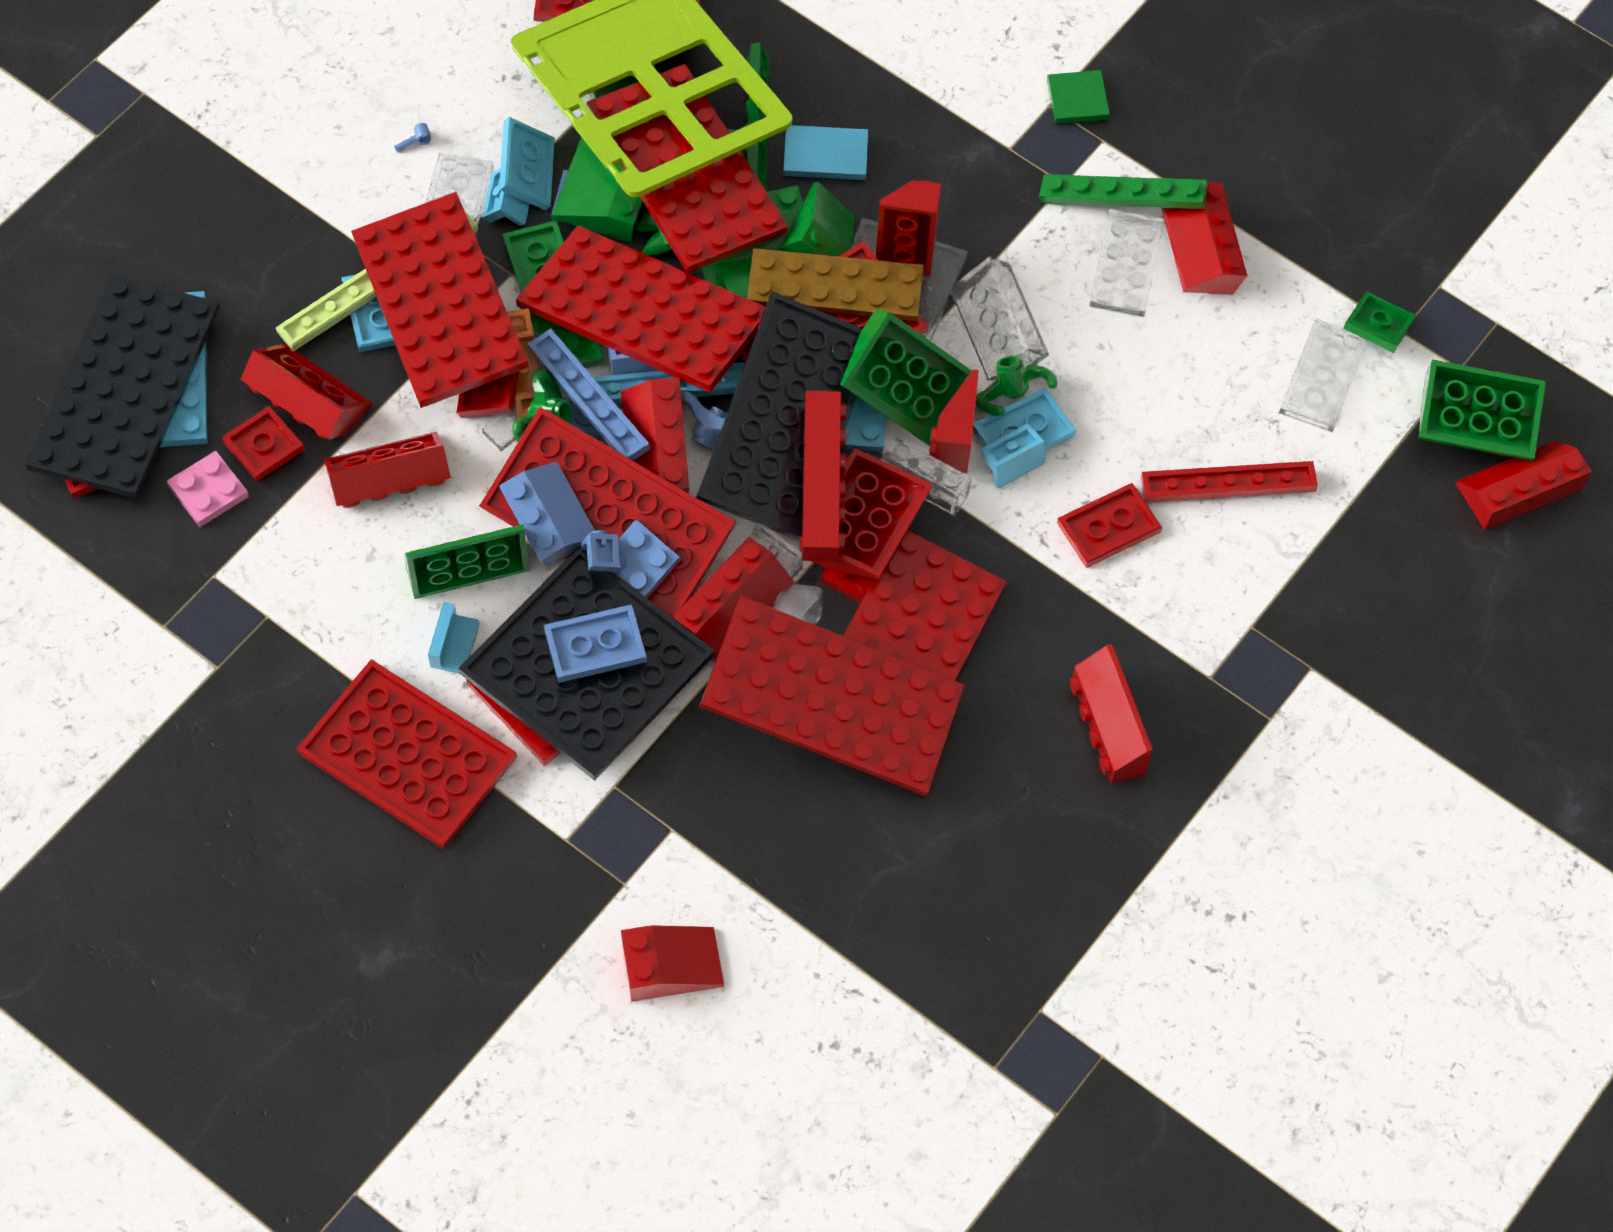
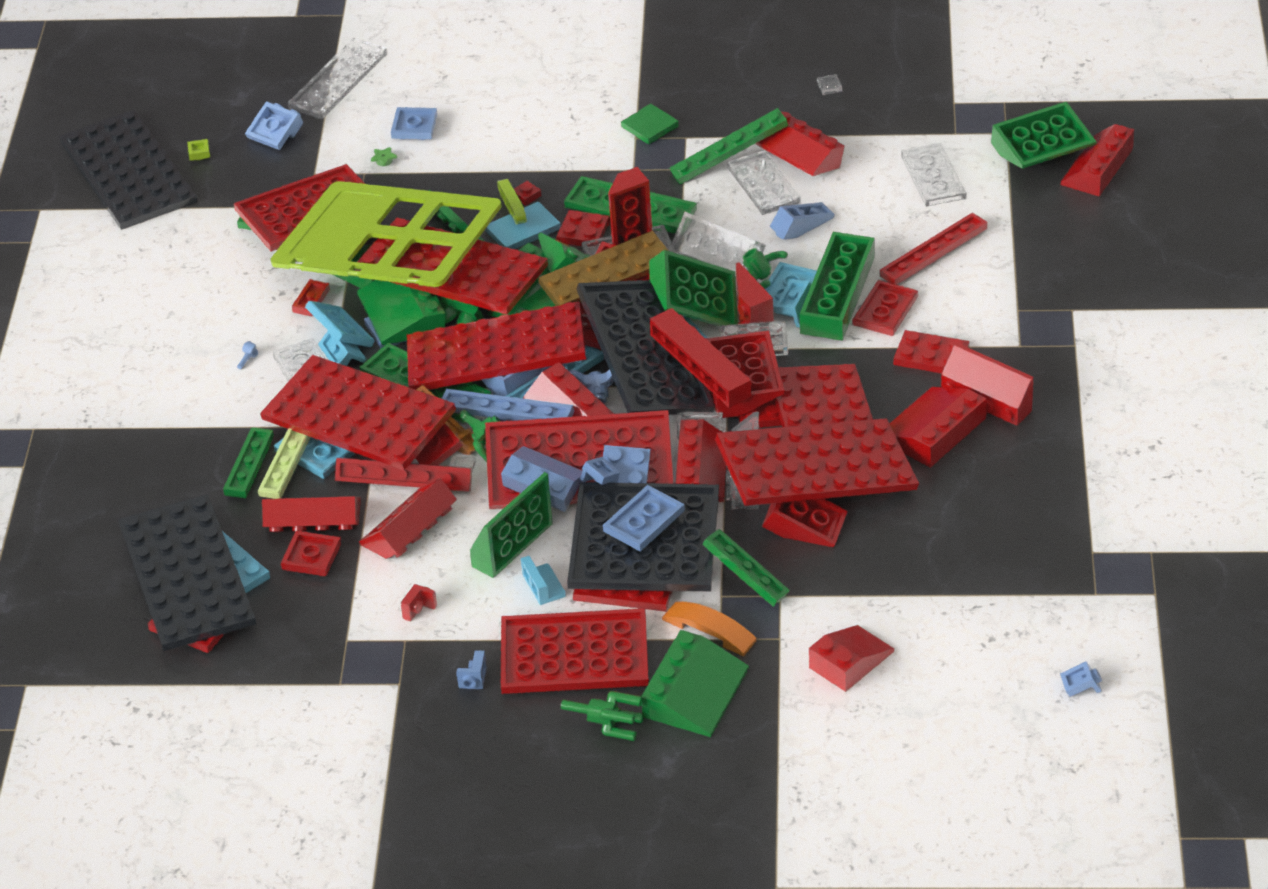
camera: 30 degrees left, 20 degrees down
bright pink plate [167,451,249,527] -> none
green tile [1343,291,1417,353] -> none
none -> green plate [223,427,274,498]
none -> red plate [292,279,330,317]
none -> red plate [335,457,472,492]
none -> red bracket [401,584,437,622]
none -> medium blue bracket [456,651,487,689]
none -> lime beam [497,179,527,225]
none -> red plate [514,181,541,206]
none -> red plate [556,210,610,249]
none -> green plant [561,691,644,741]
none -> green plate [564,176,697,235]
none -> green slope [642,630,749,737]
none -> orange slope [662,602,756,656]
none -> green plate [702,529,790,607]
none -> red slope [762,499,847,547]
none -> medium blue slope [770,202,835,240]
none -> green brick [800,231,875,341]
none -> clear tile [817,74,842,95]
none -> red slope [889,387,987,468]
none -> red plate [893,330,970,373]
none -> medium blue bracket [1060,661,1102,697]

